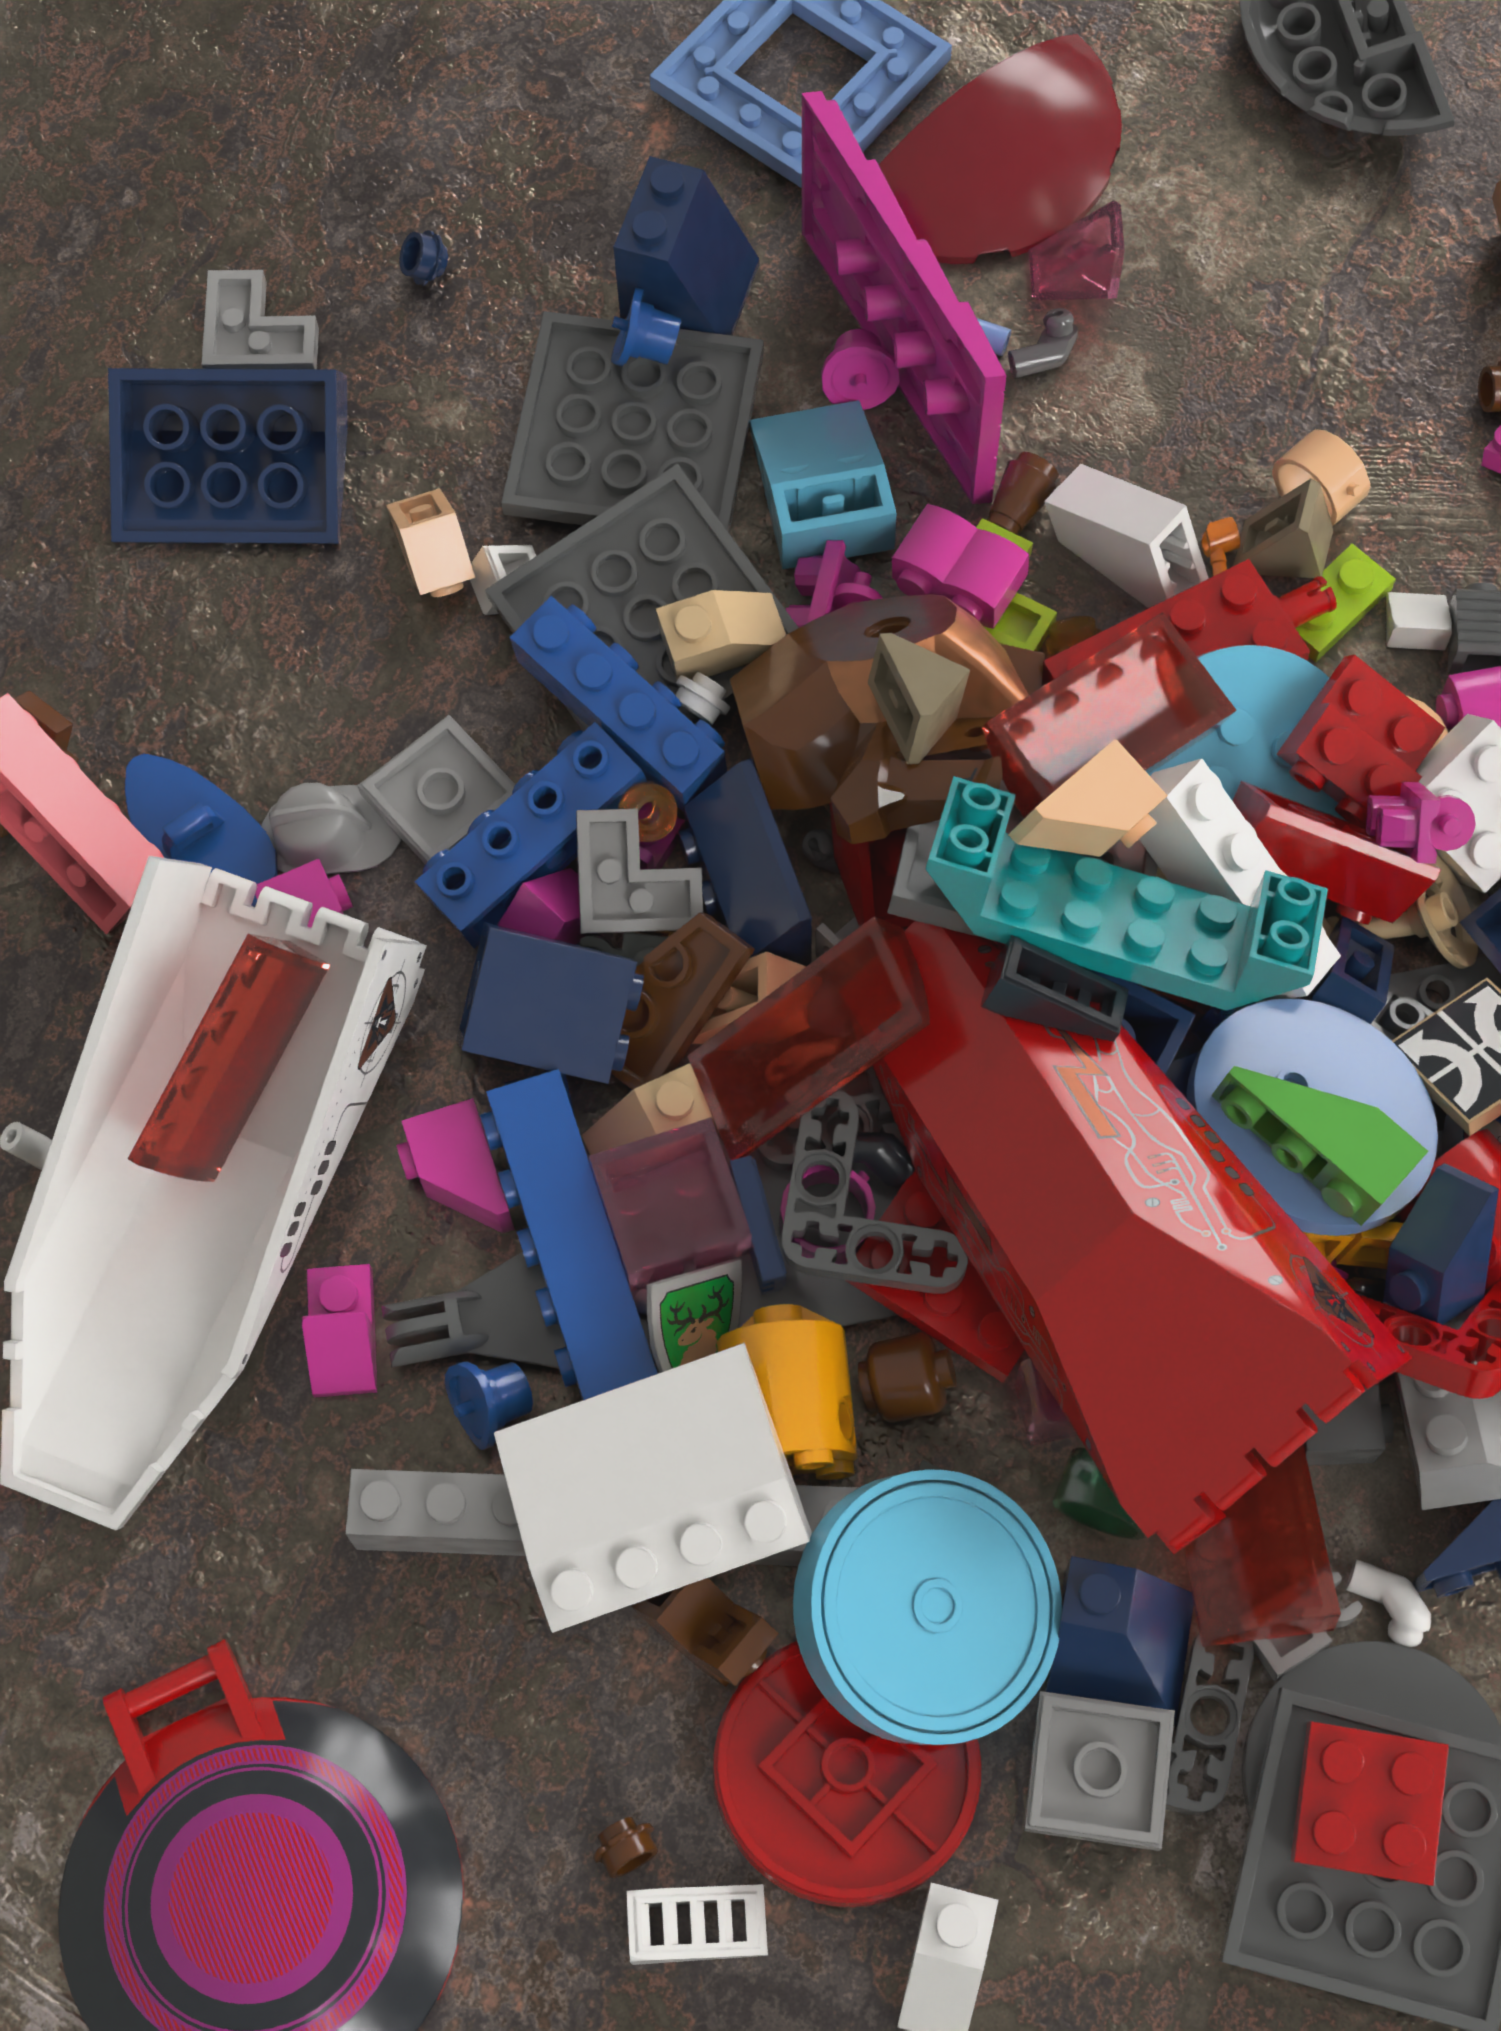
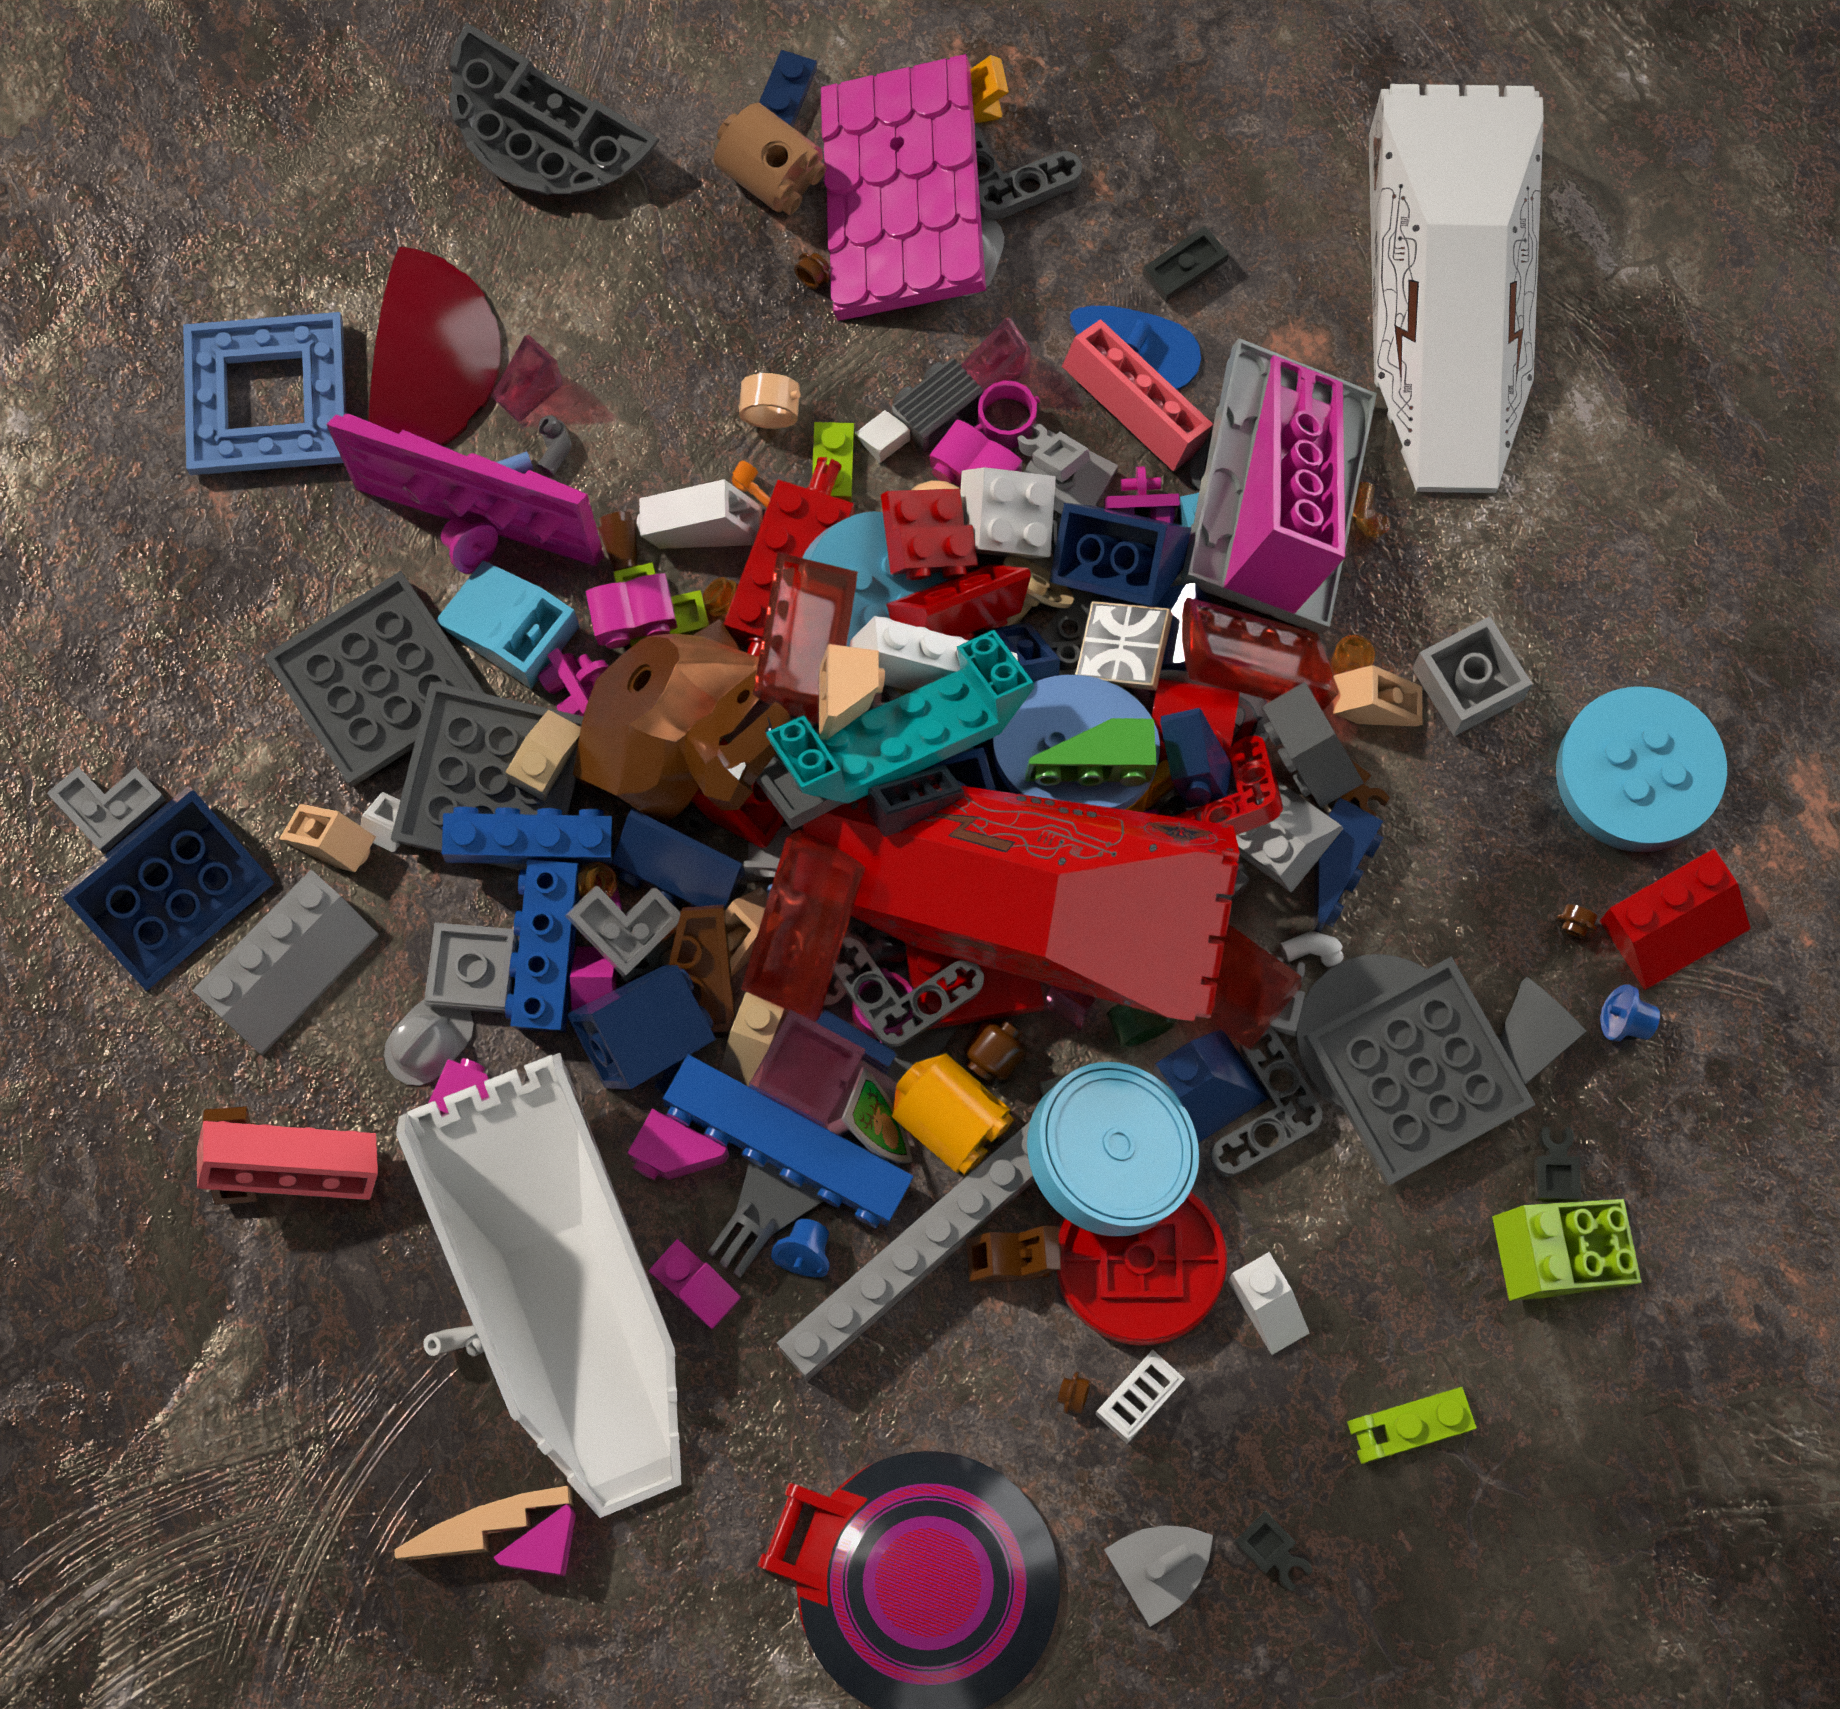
camera: 45 degrees left, 5 degrees up
blue shield [125,754,277,907] -> none
clear red slope [128,933,331,1182] -> none
dark blue plate [399,230,448,286] -> none
white slope [494,1343,812,1633] -> none
blue piece [611,287,681,366] -> none
dark blue slope [613,156,759,336] -> none
white plate [675,672,731,725] -> none
dark tan slope [868,633,970,764] -> none
light grey plate [1023,1691,1175,1851] -> none
dark tan slope [1233,479,1333,578] -> none
red plate [1291,1721,1449,1886] -> none
dark pink hips [1366,782,1476,864] -> none
none -> light grey slope [192,870,379,1056]

